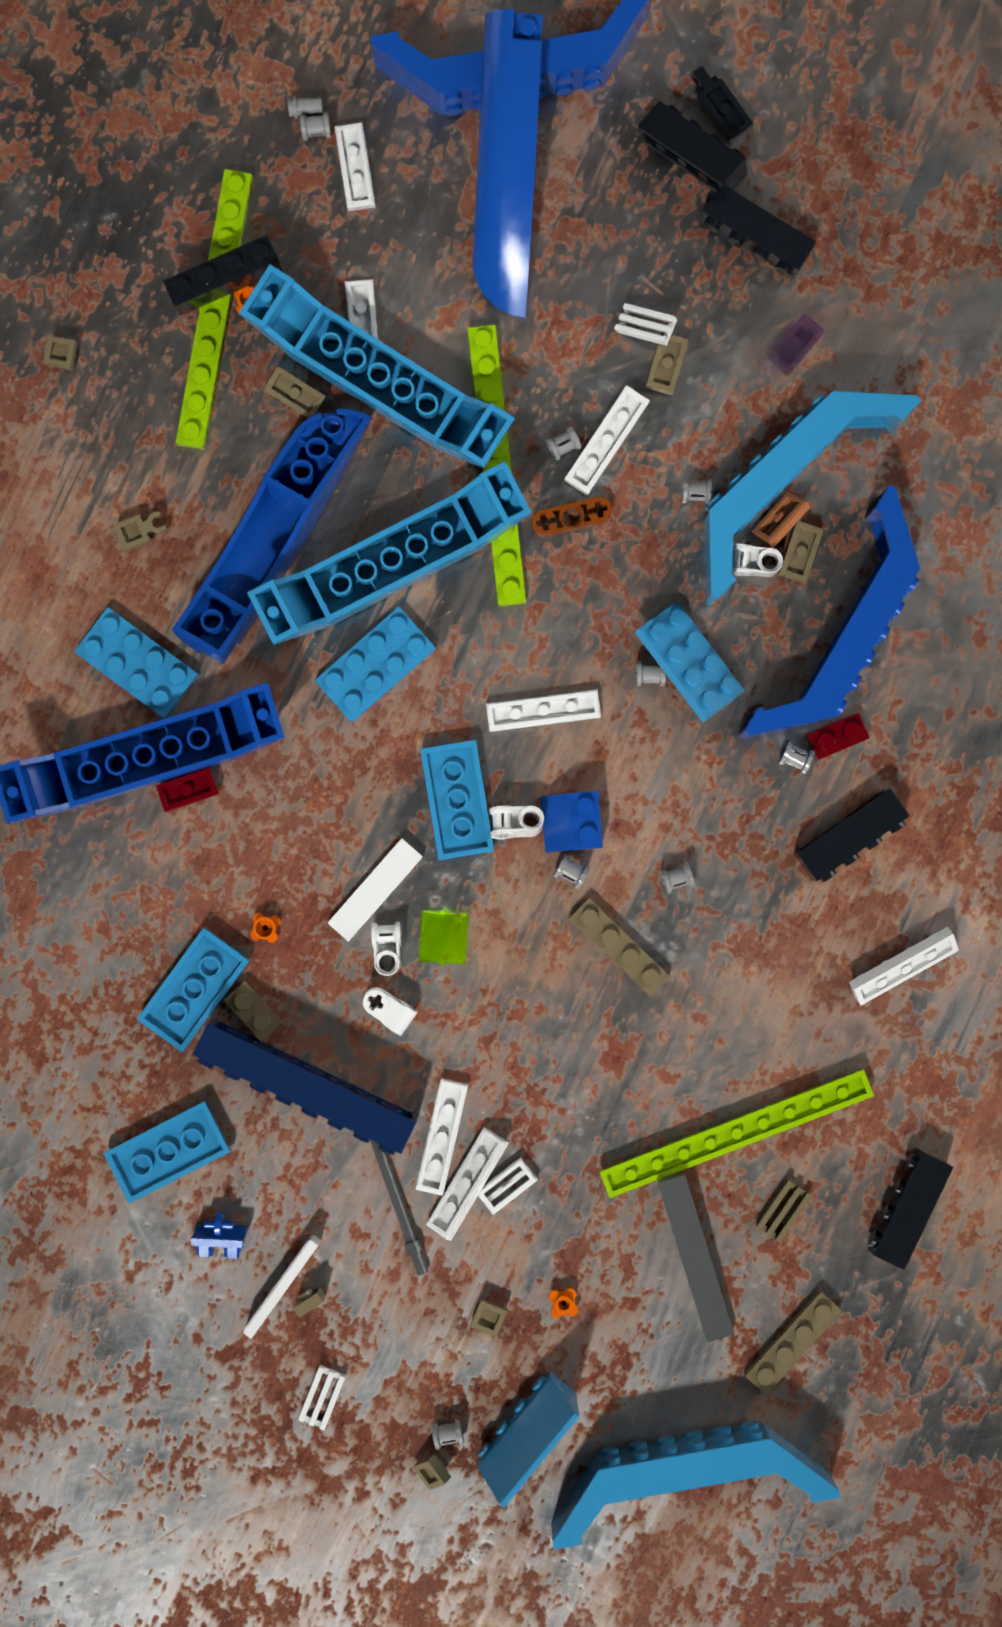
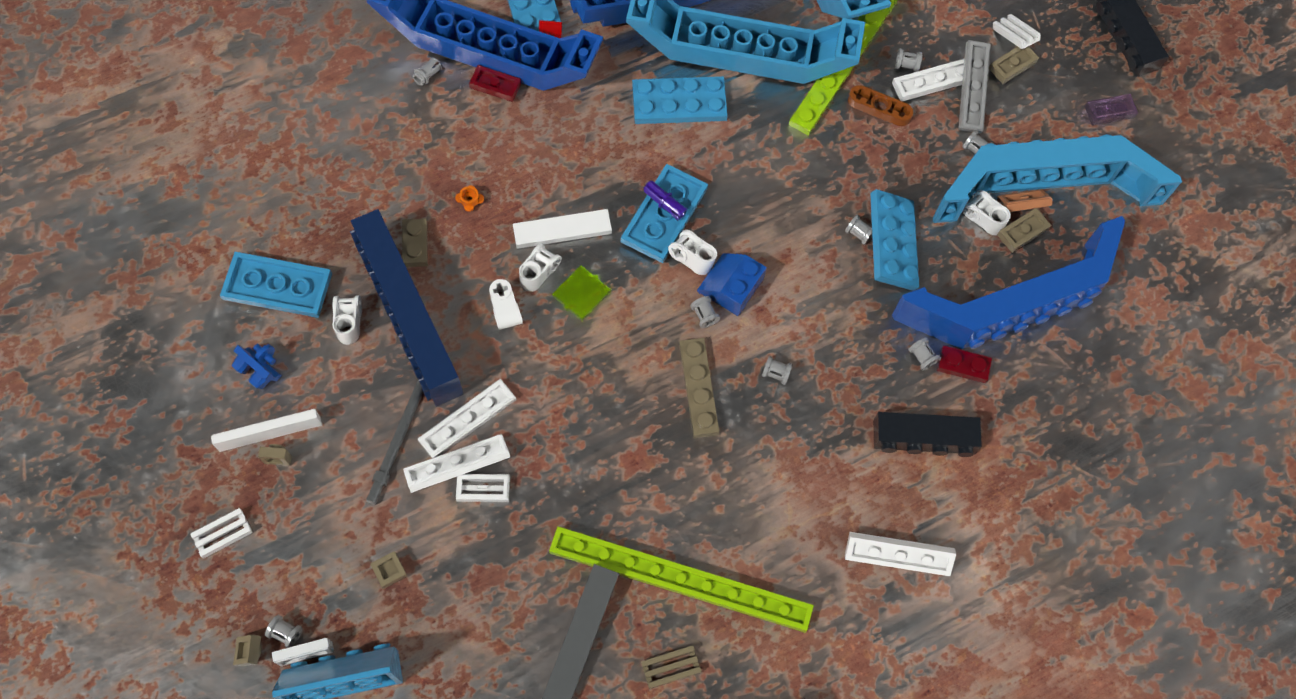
camera: 30 degrees right, 20 degrees down
dark azure plate [137,927,250,1053] -> none
white tile [486,689,601,732] -> none
orange plate [549,1288,579,1319] -> none
none -> white tile [272,638,334,666]
none -> white piece [332,295,362,345]
none -> light grey pin [412,57,442,86]
none -> red tile [538,20,562,38]
none -> dark purple axle [643,181,688,221]
none -> light grey tile [958,40,991,133]

